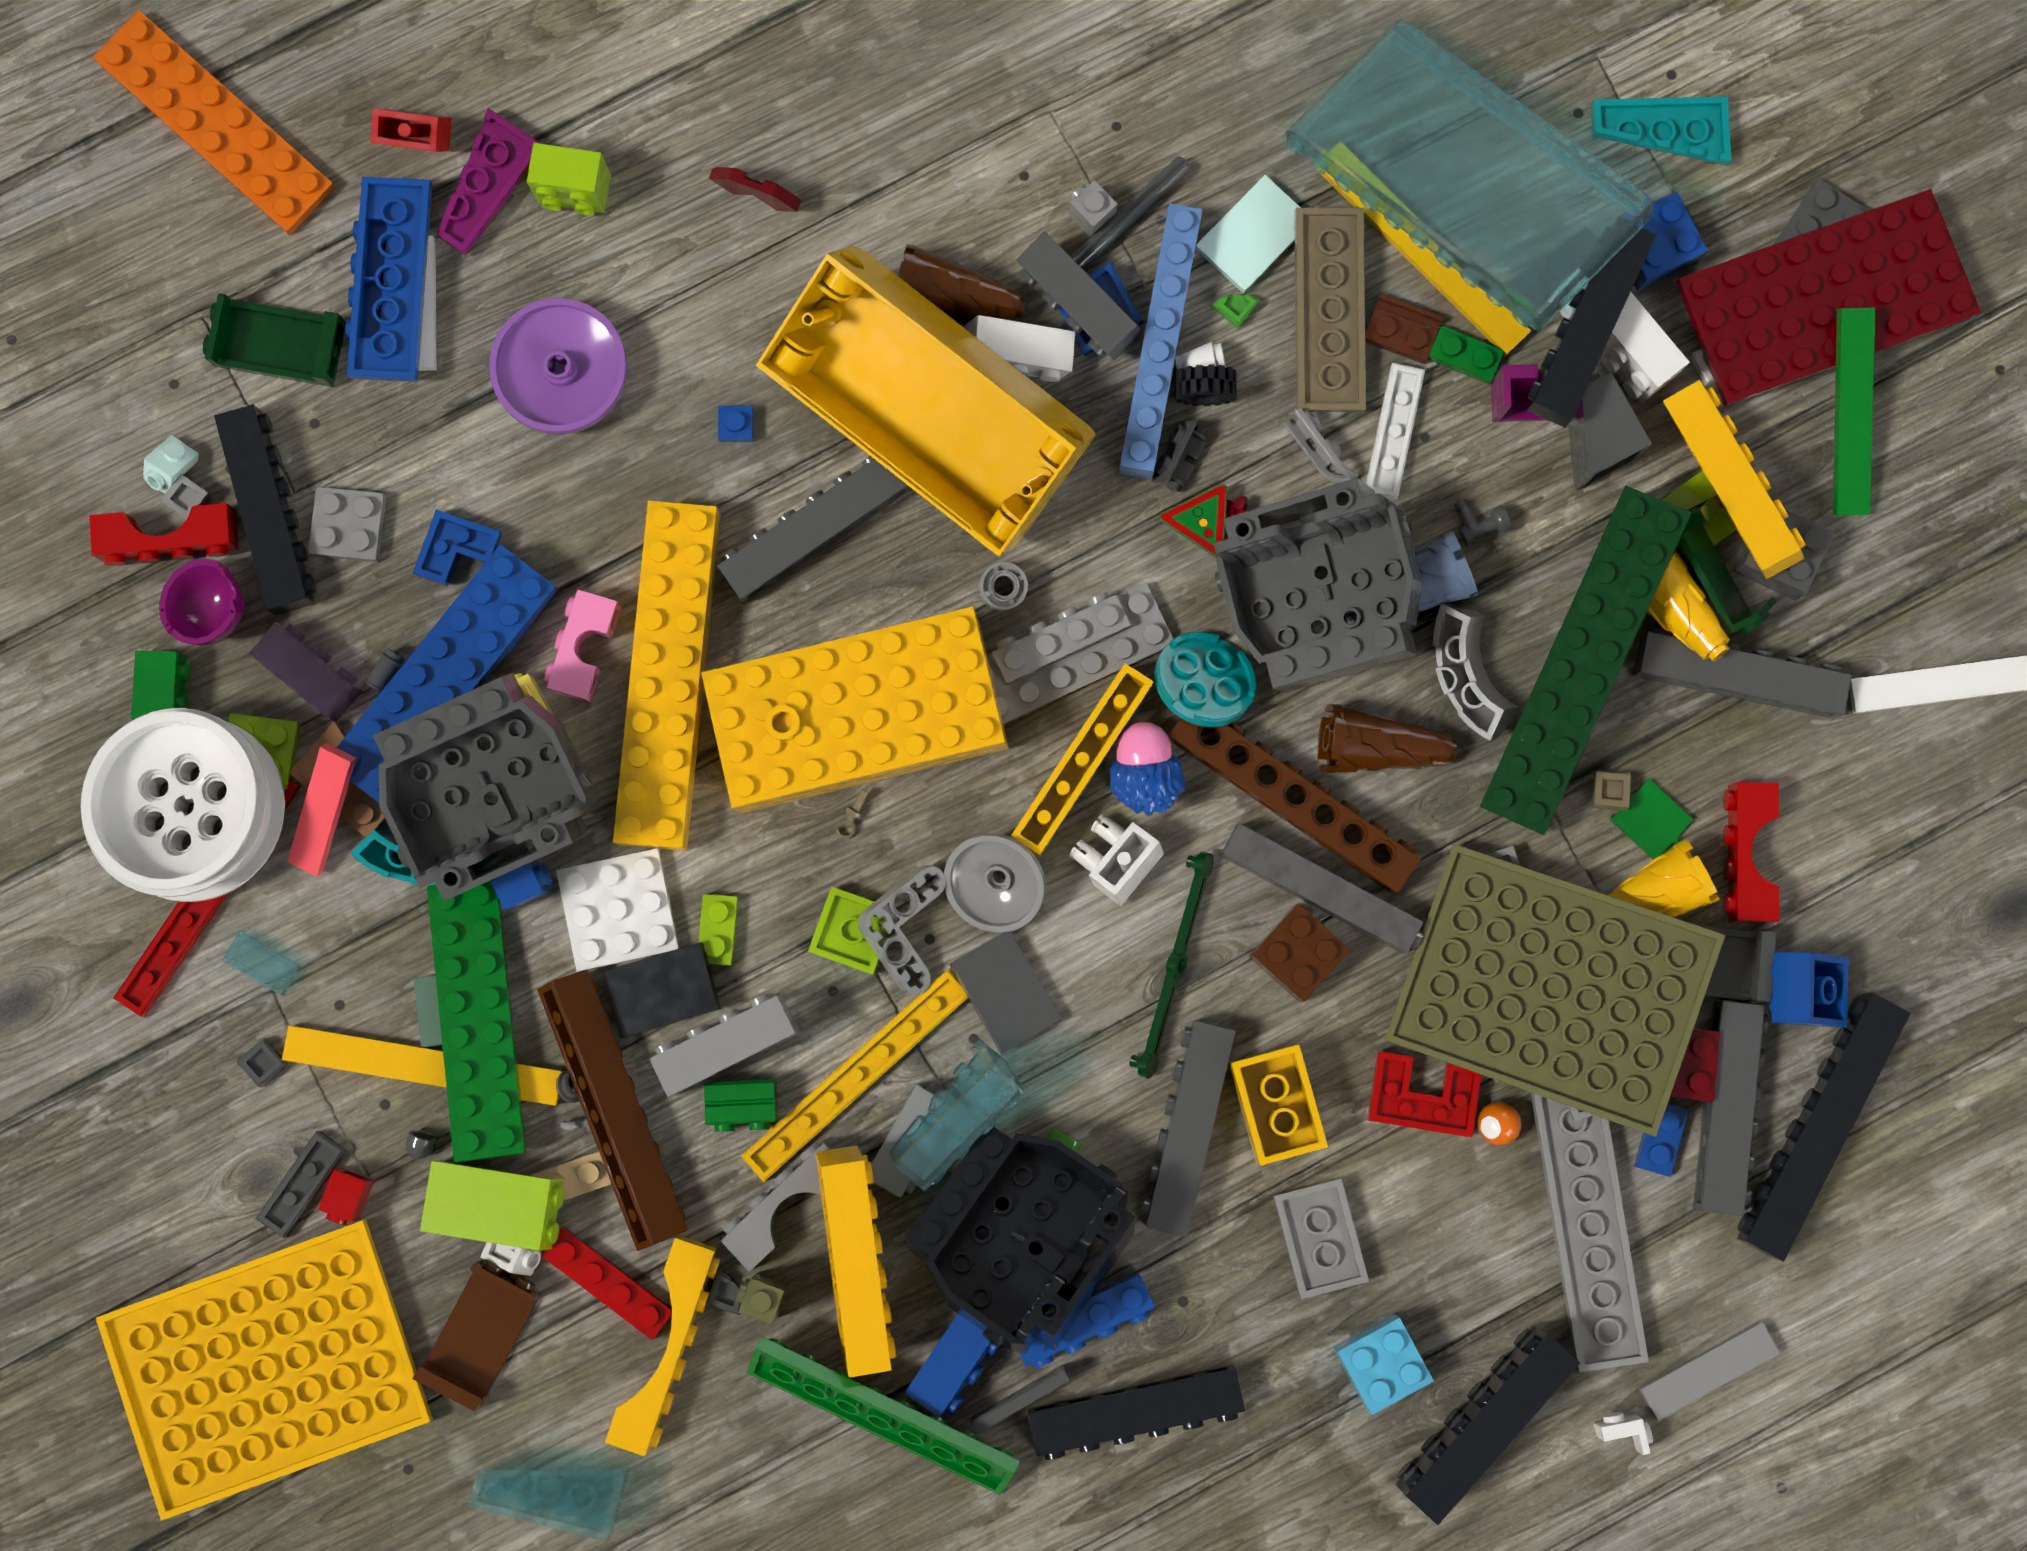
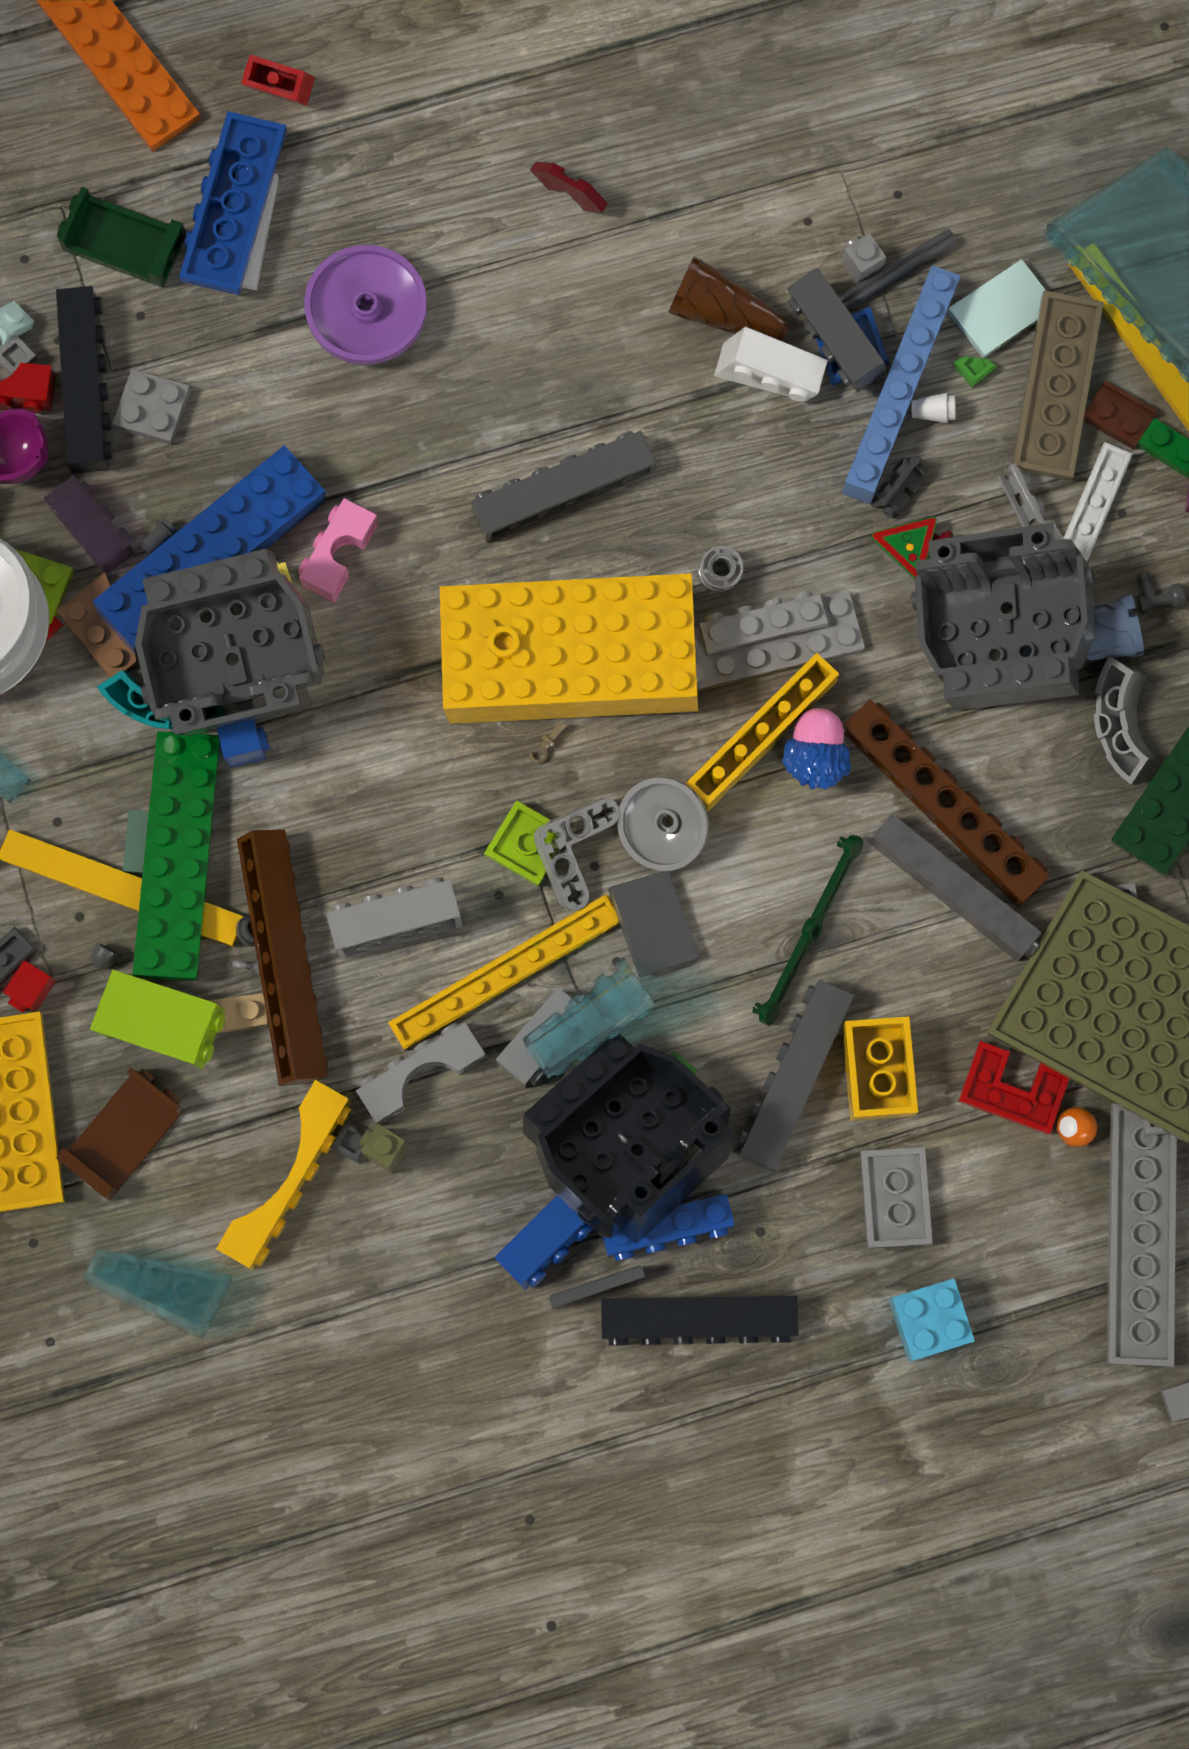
camera: 10 degrees right, 5 degrees down
coral tile [287,743,357,877] -> none
blue plate [413,509,503,586] -> none
magenta wing [436,108,541,256] -> none
white bracket [480,1242,542,1276] -> none
lime brick [527,143,611,216] -> none
red plate [541,1226,672,1340] -> none
white plate [556,848,680,972] -> none
black tile [603,942,721,1038] -> none
yellow brick [613,501,721,851] -> none
lime plate [698,894,739,966] -> none
green brick [704,1079,778,1132] -> none
blue plate [718,406,753,442] -> none
green plate [747,1336,1020,1495] -> none
yellow piece [755,246,1096,557] -> none
yellow brick [815,1145,896,1378] -> none
white brick [1069,813,1164,906] -> none
teal tile [1154,631,1257,727] -> none
black tyre [1175,364,1237,406] -> none
reddish brown brick [1248,903,1350,1003] -> none
reddish brown cone [1318,704,1457,774] -> none
black brick [1395,1326,1580,1525] -> none
white bracket [1594,1412,1653,1455] -> none

